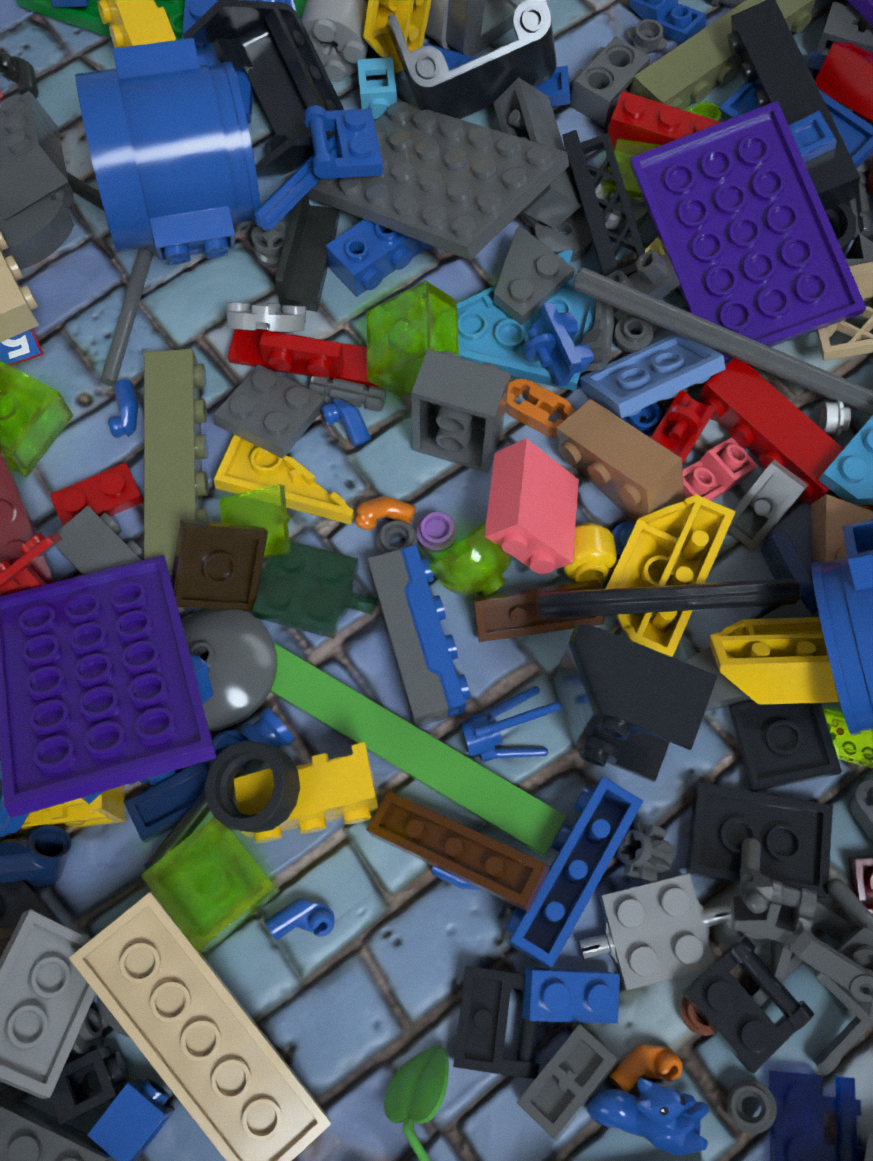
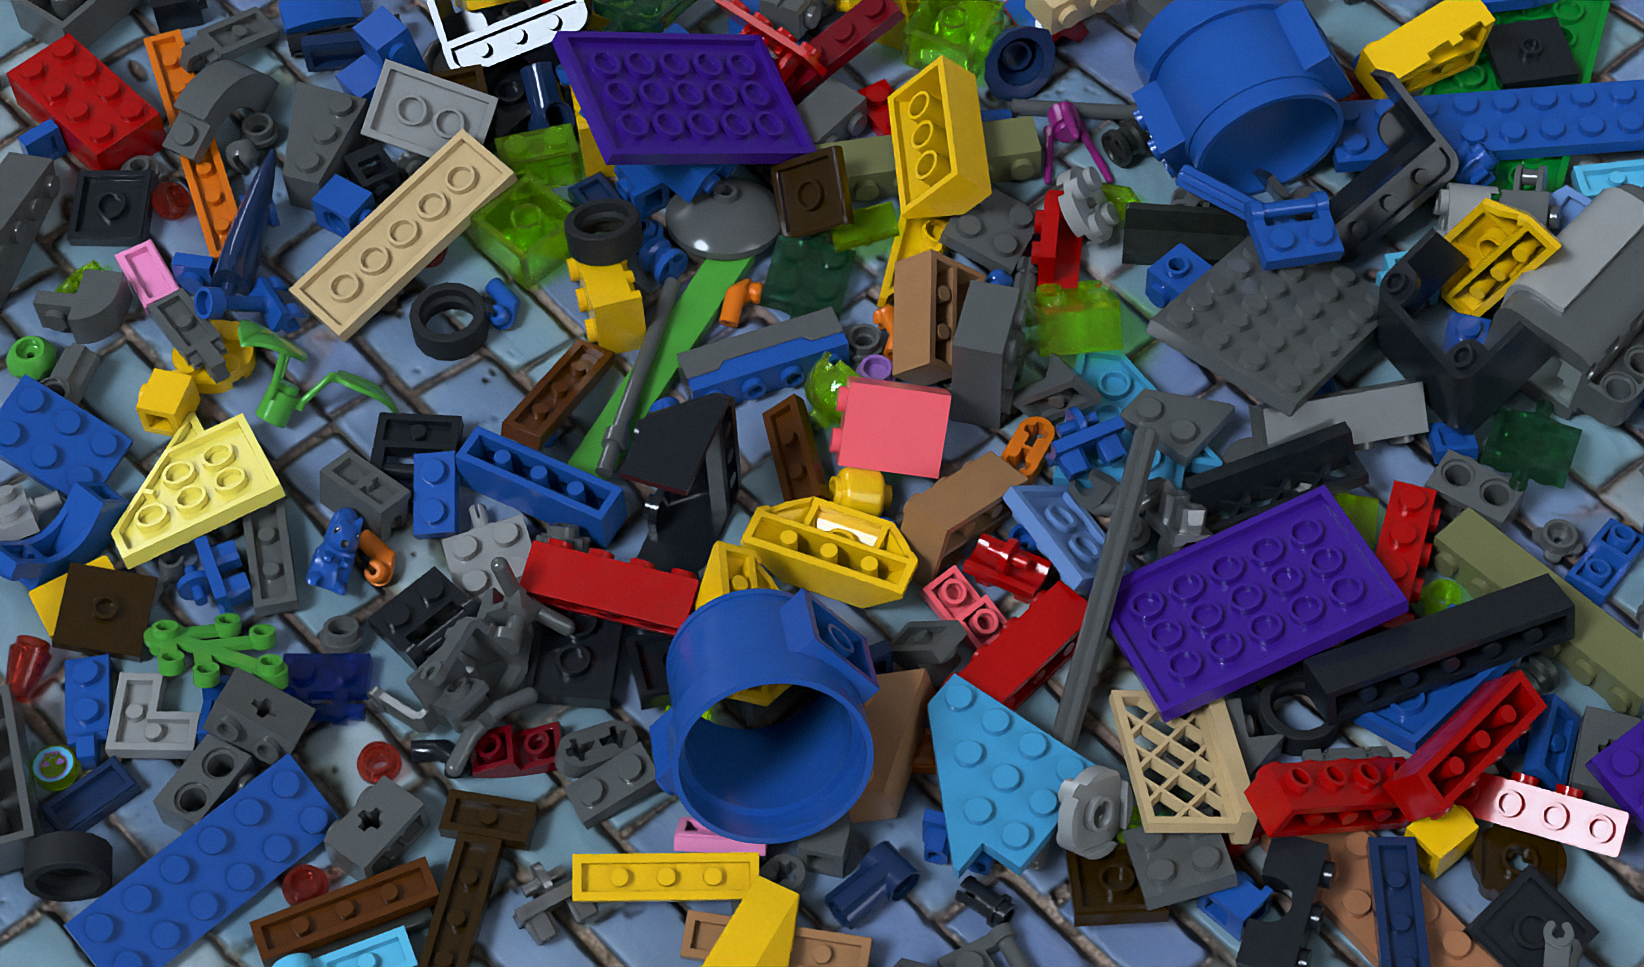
camera: 90 degrees right, 15 degrees down
black axle [537,578,801,619] -> none
blue tile [788,111,837,163] -> none
white plate [819,400,851,438] -> none
none -> black tyre [409,282,489,361]
none -> clear neon green brick [494,123,583,198]
none -> red brick [519,538,701,637]
none -> dark grey bar [595,277,681,478]
none -> orange arm [719,278,765,328]
none -> yellow slope [887,55,992,219]
none -> medium nougat wedge [892,249,985,386]
none -> dark blue piece [984,25,1056,101]
none -> dark grey slope [1012,353,1102,421]
none -> magenta plant [1043,101,1114,185]
none -> pearl dark grey wheel [1101,118,1150,167]
none -> clear neon green arm [1101,182,1140,220]
none -> clear green plate [1479,399,1582,492]

